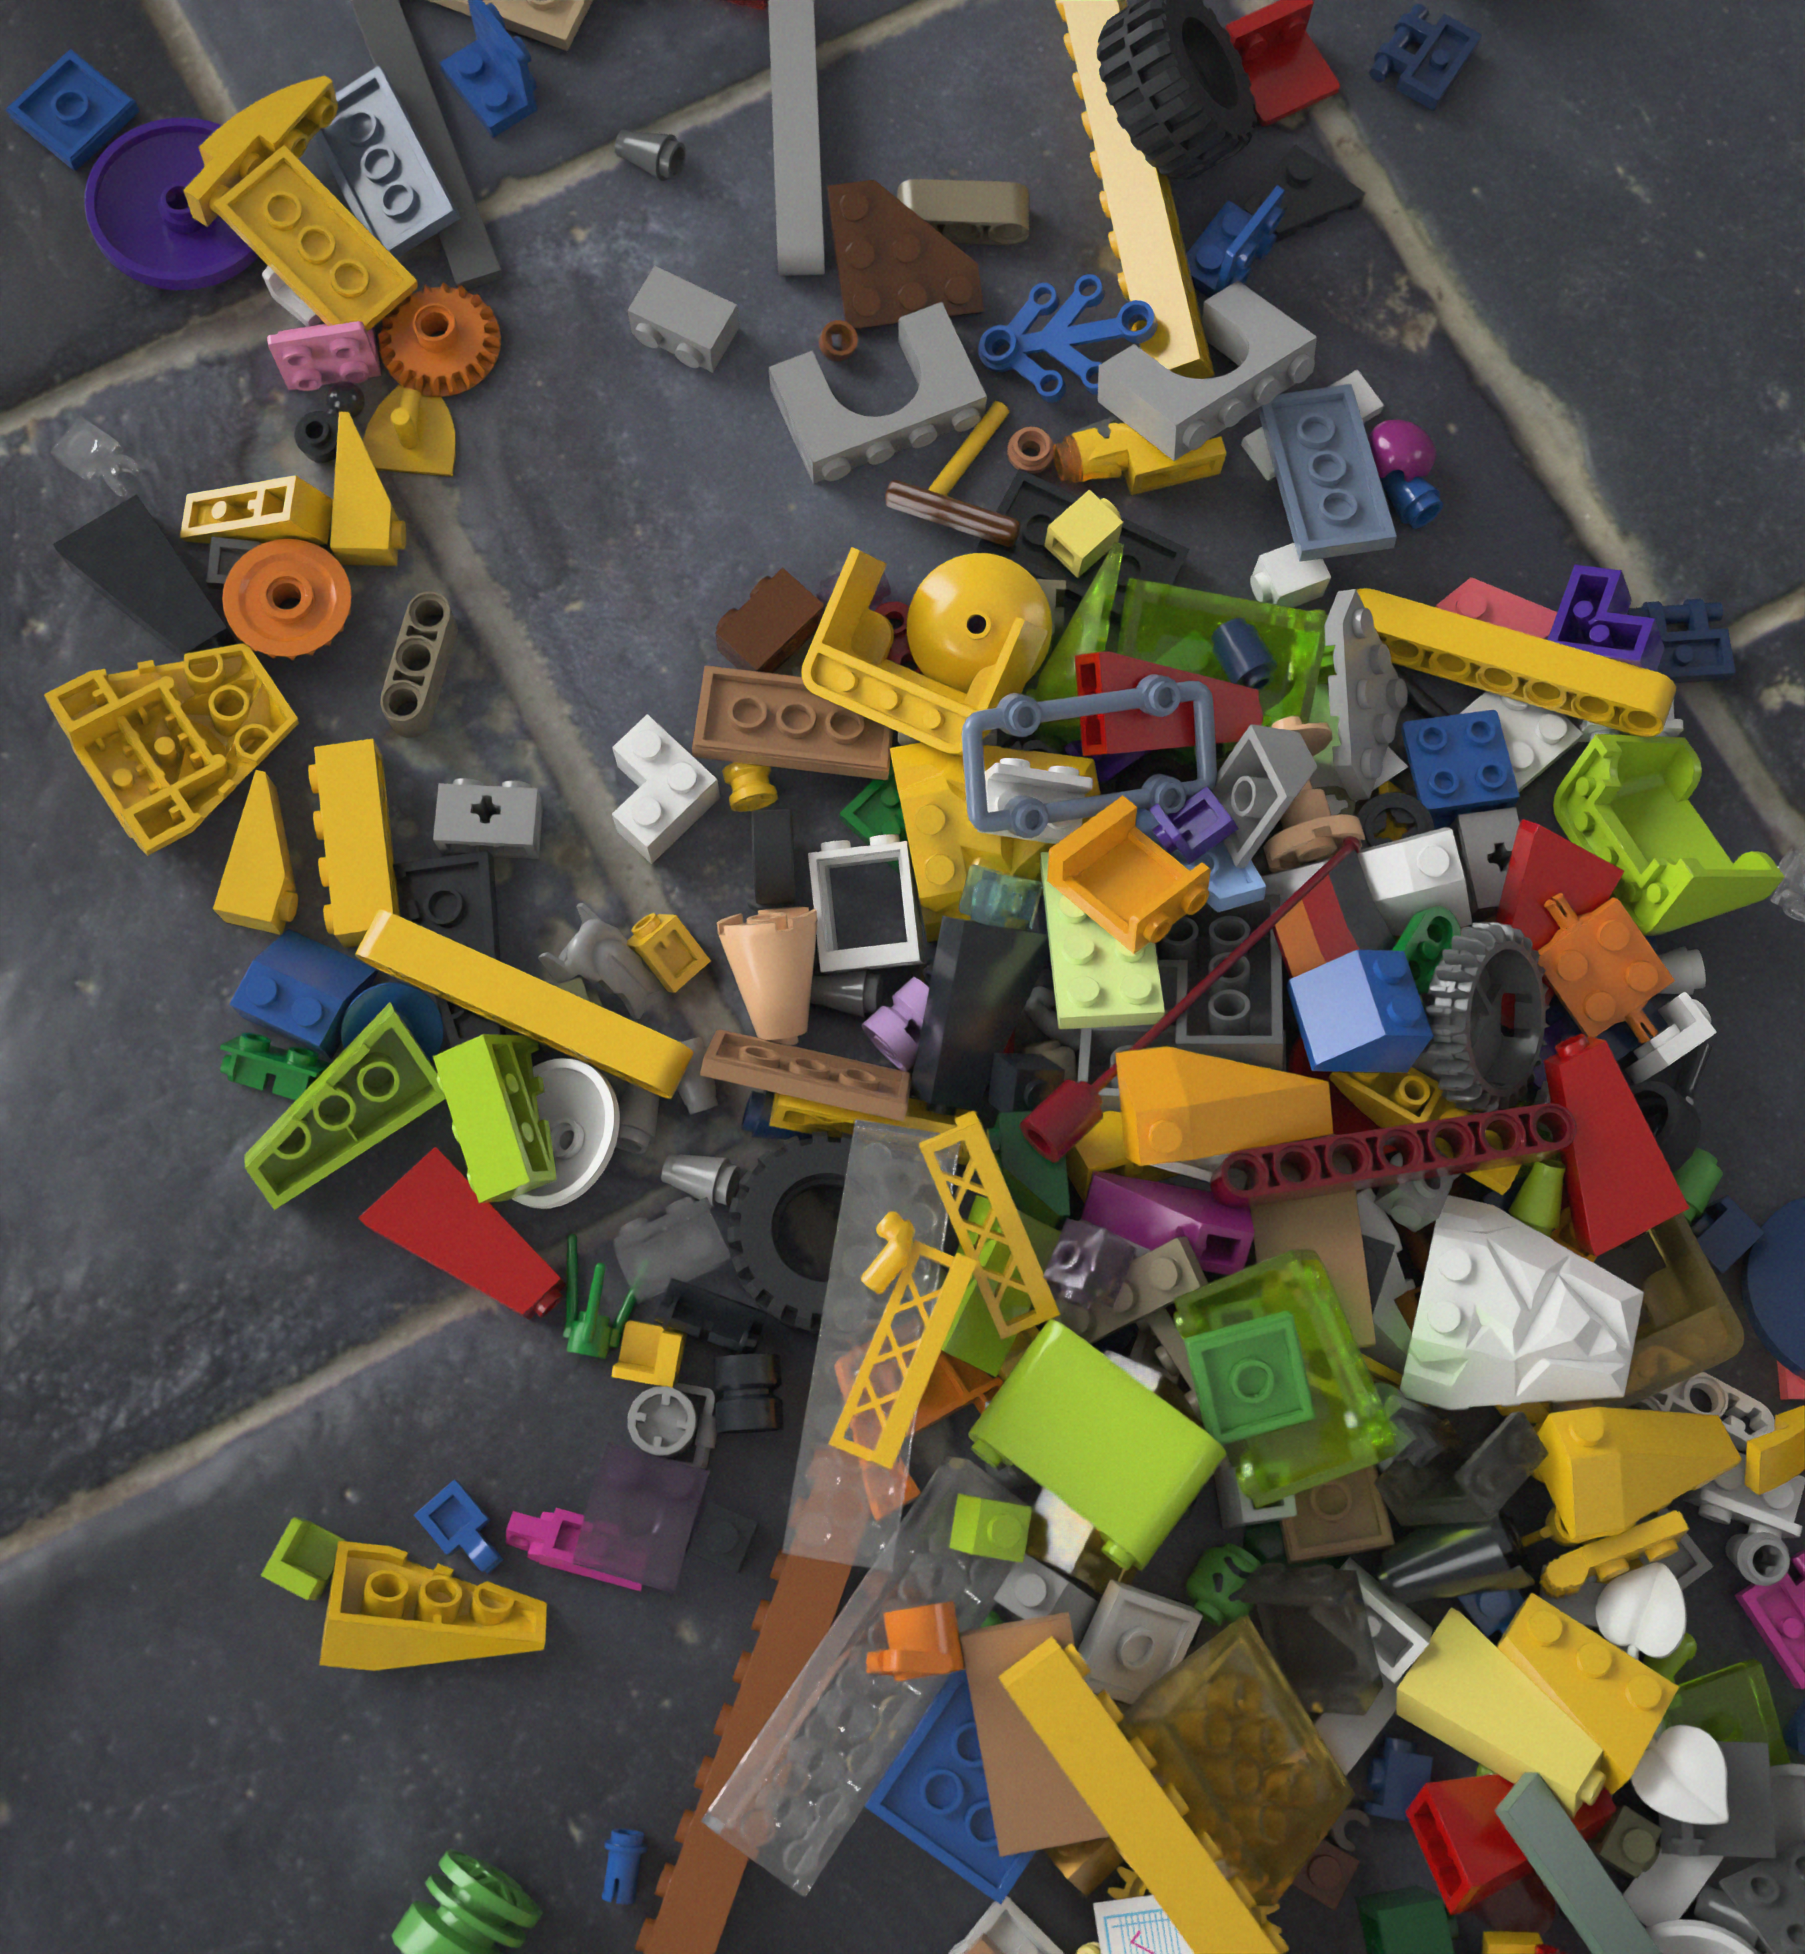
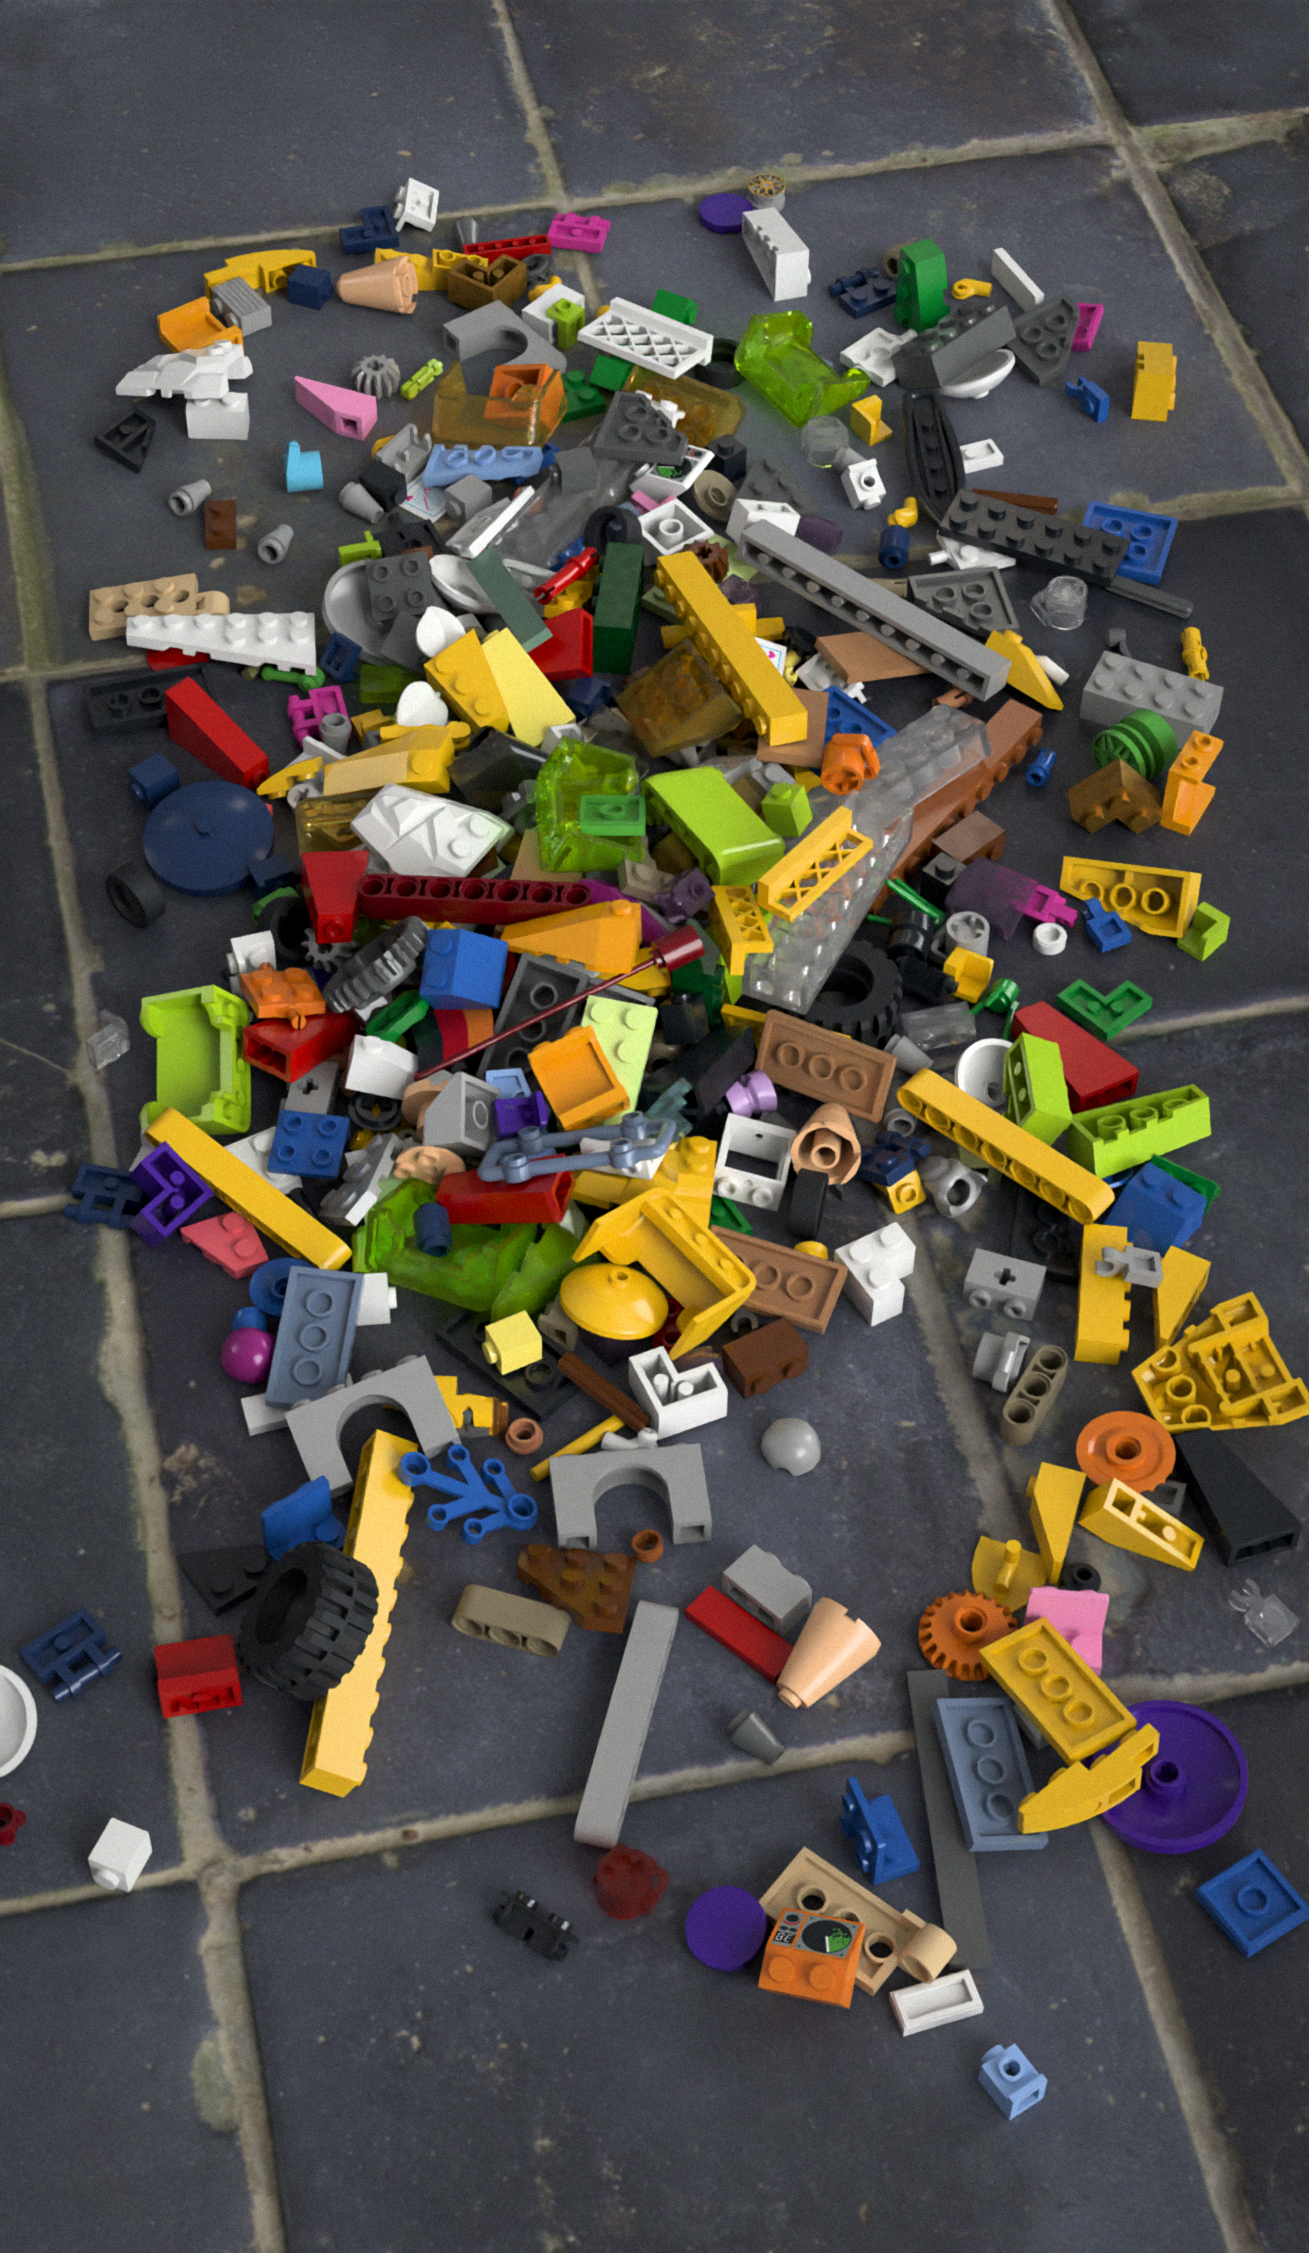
camera: 160 degrees left, 25 degrees down
yellow arm [861,1211,915,1294] -> none
none -> blue dish [249,1257,314,1319]
none -> yellow bracket [350,709,393,747]
none -> white arm [601,1428,658,1452]
none -> white brick [629,1346,728,1440]
none -> red tile [685,1585,794,1685]
none -> light grey hair [761,1417,821,1476]
none -> light nougat cone [776,1597,881,1709]
none -> dark blue plate [853,1131,930,1187]
none -> green plant [866,878,946,933]
none -> reddish brown brick [930,810,1006,878]
none -> light grey piece [972,1332,1030,1395]
none -> white tile [1032,923,1067,955]
none -> green plate [1056,979,1153,1042]
none -> pearl gold brick [1068,758,1163,834]
none -> light grey plate [1095,1245,1163,1288]
none -> light orange panel [1159,730,1224,836]

